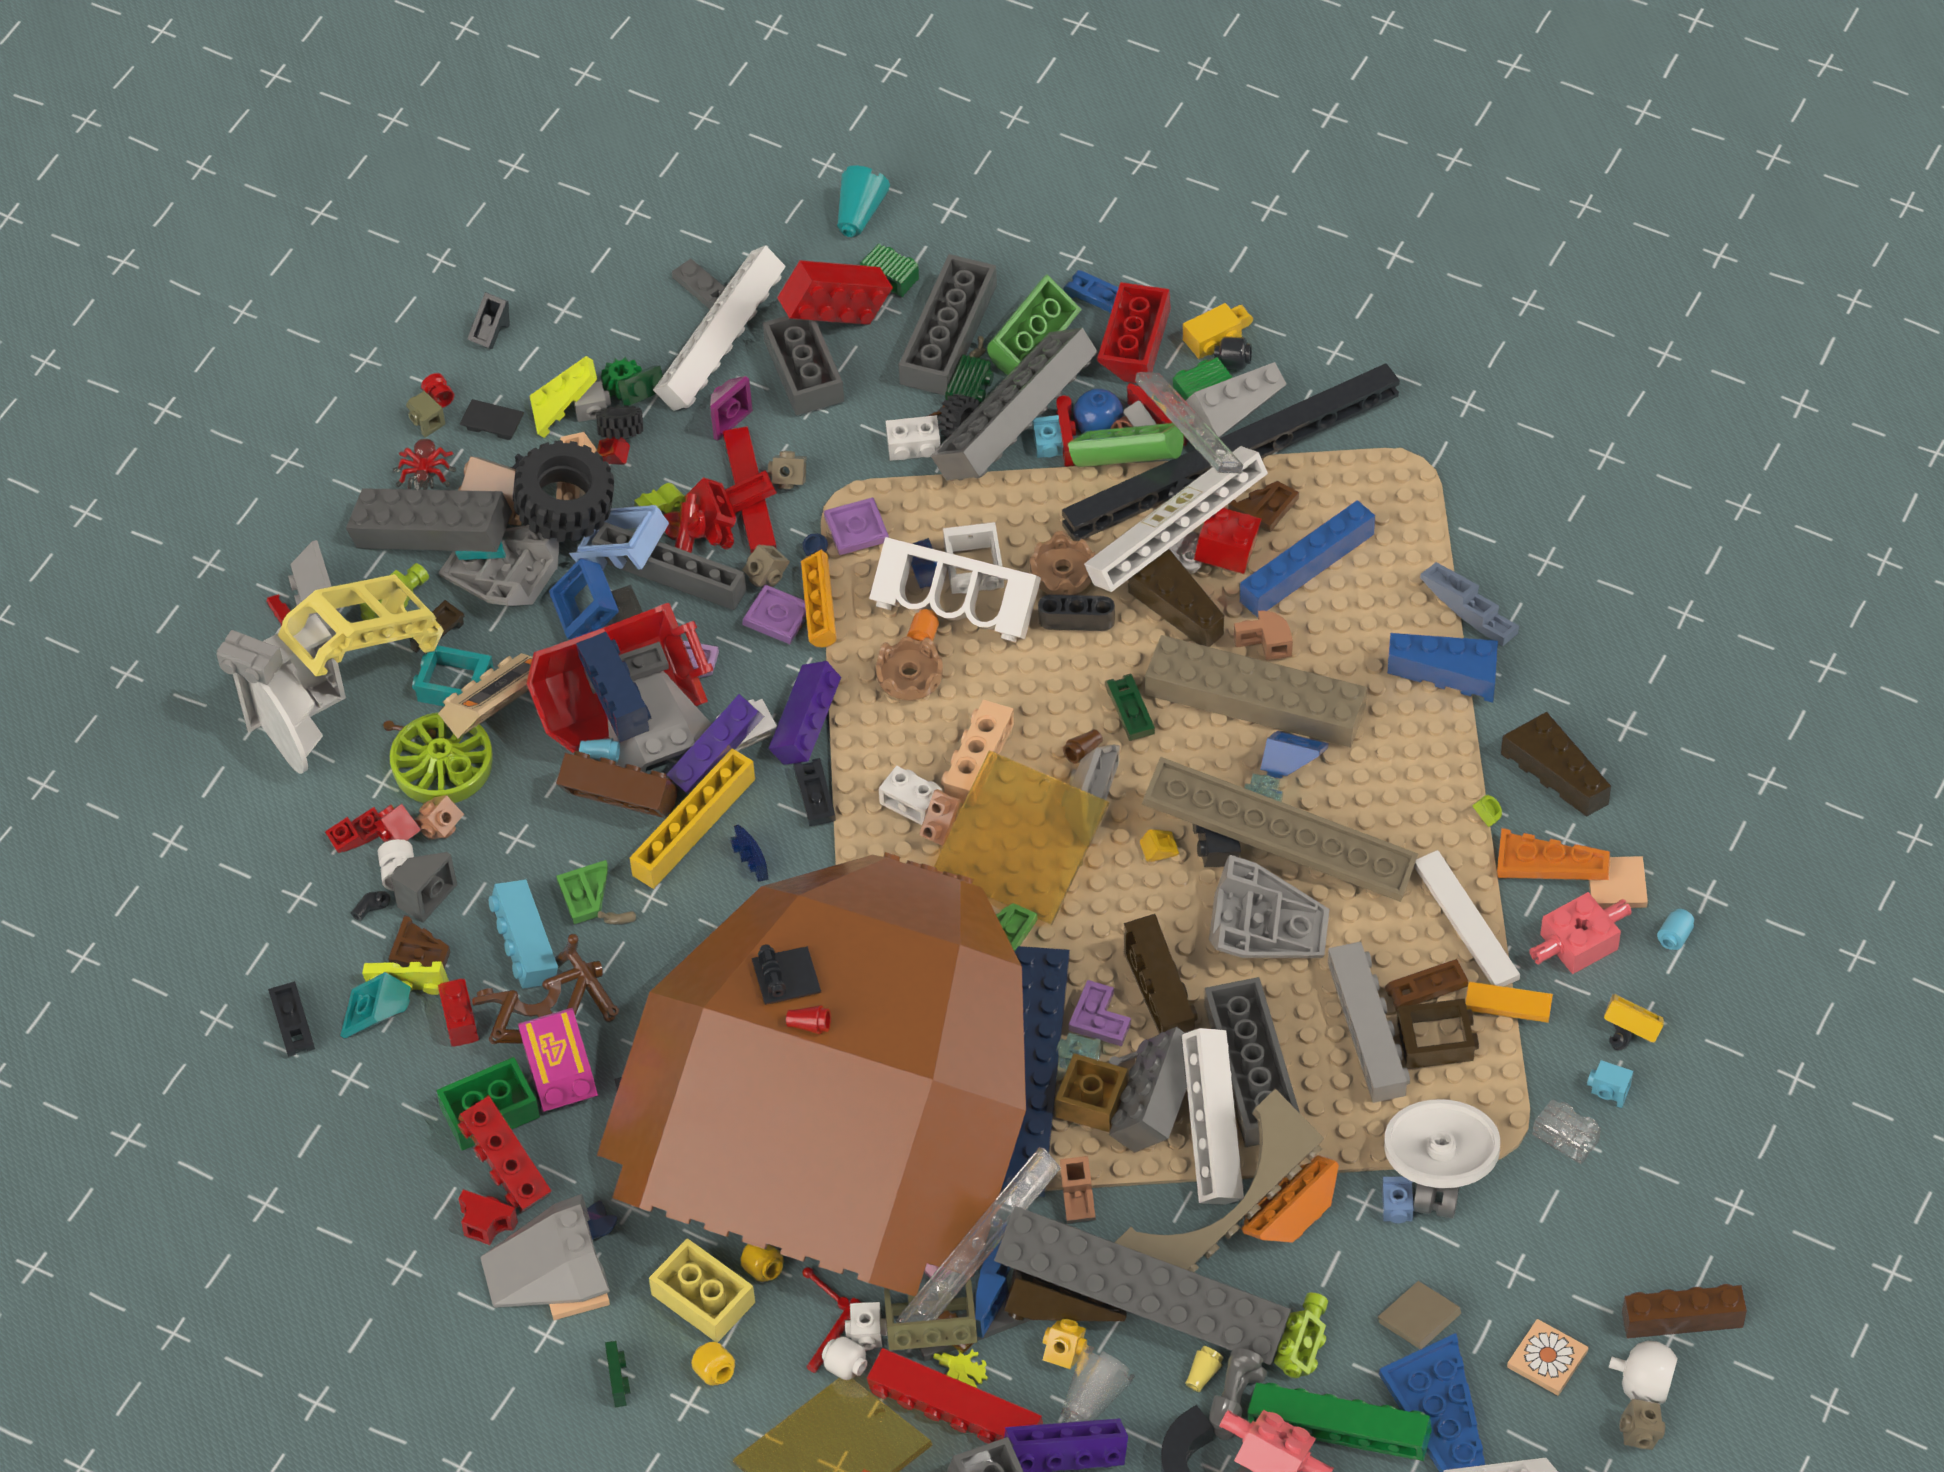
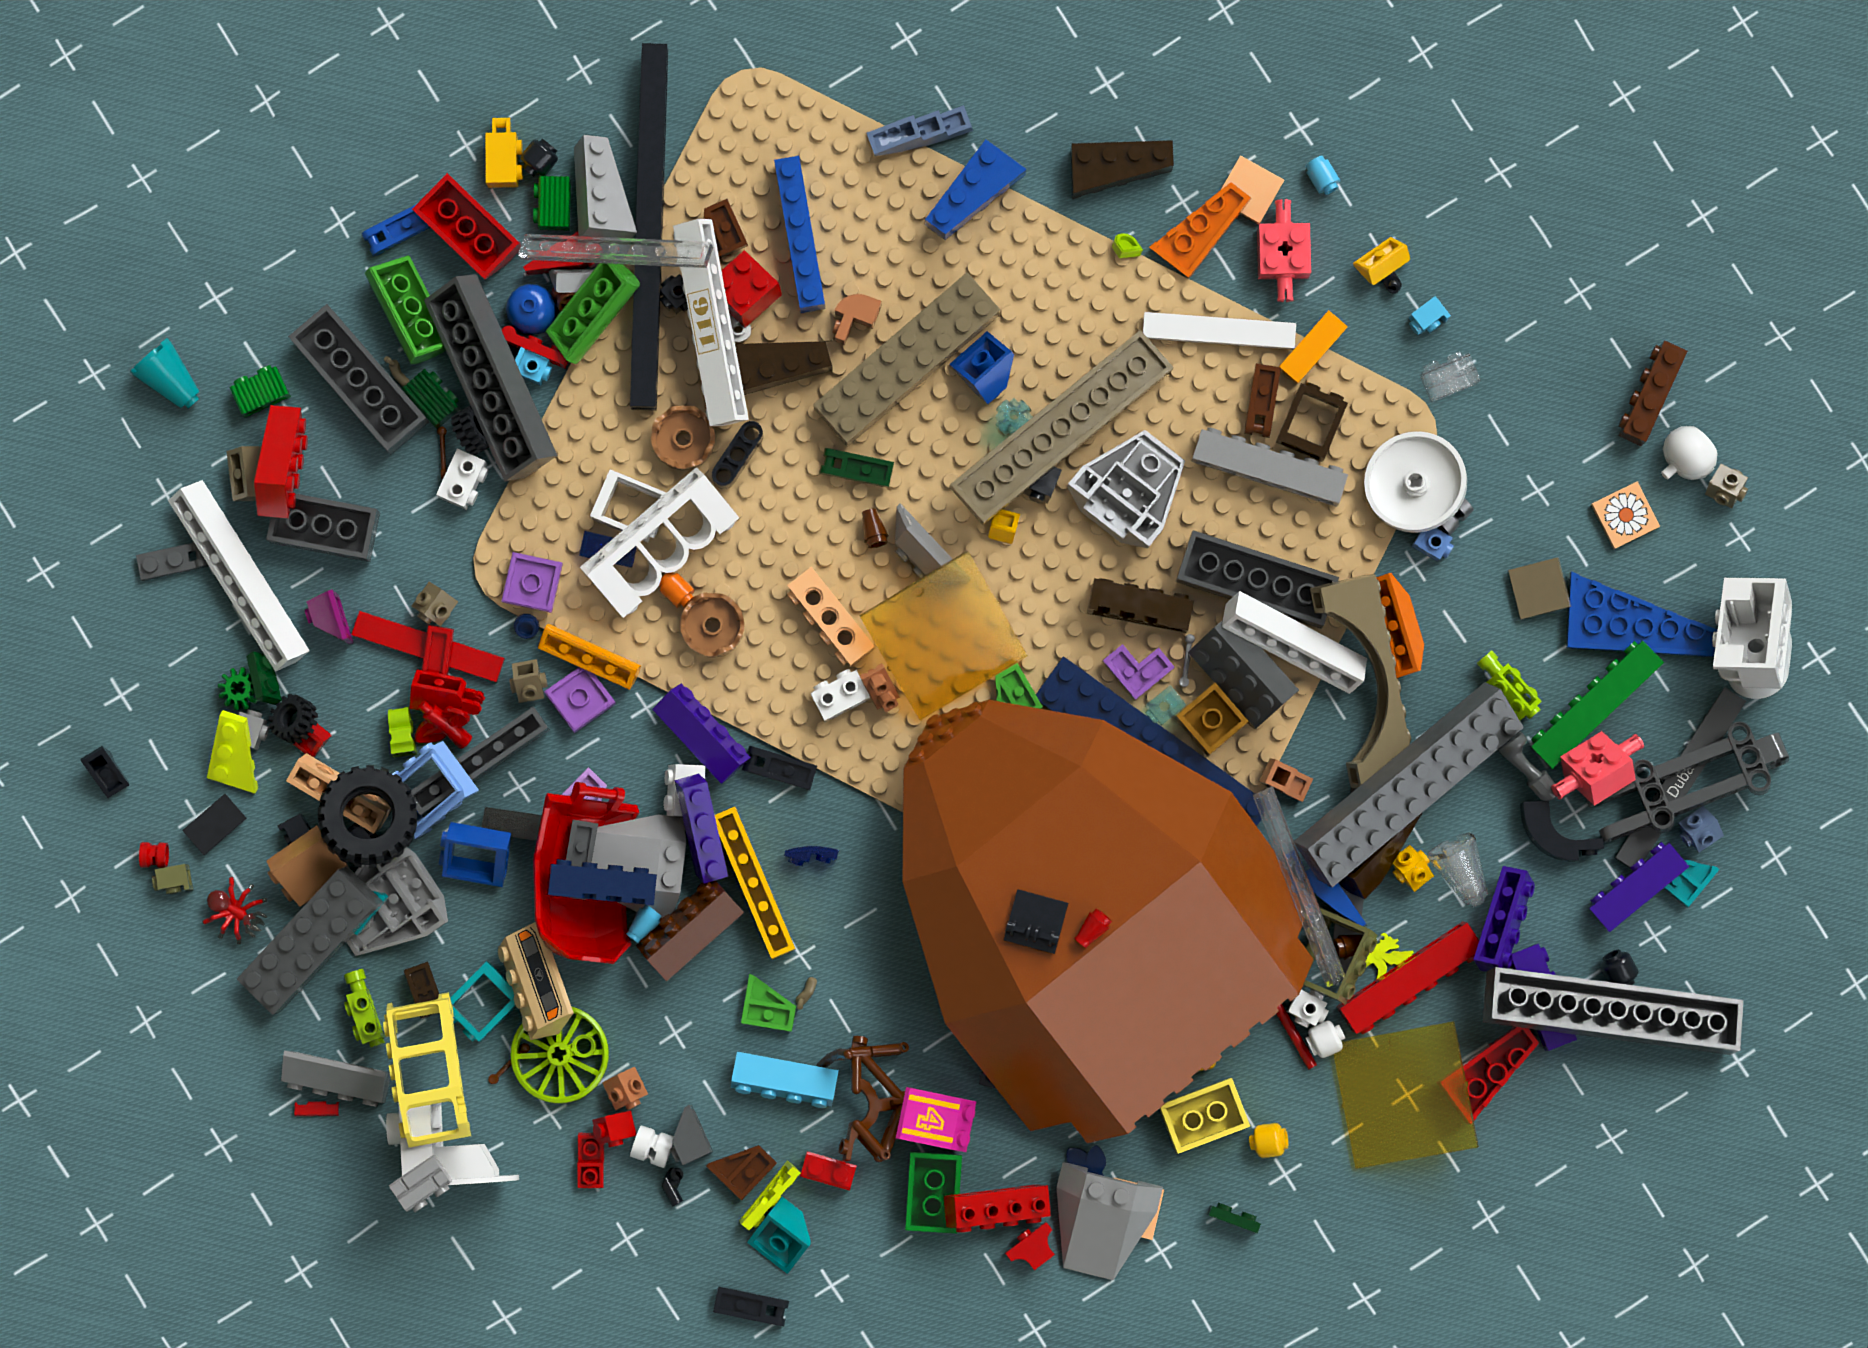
camera: 65 degrees left, 30 degrees up
light yellow cone [1185,1346,1223,1392] -> none

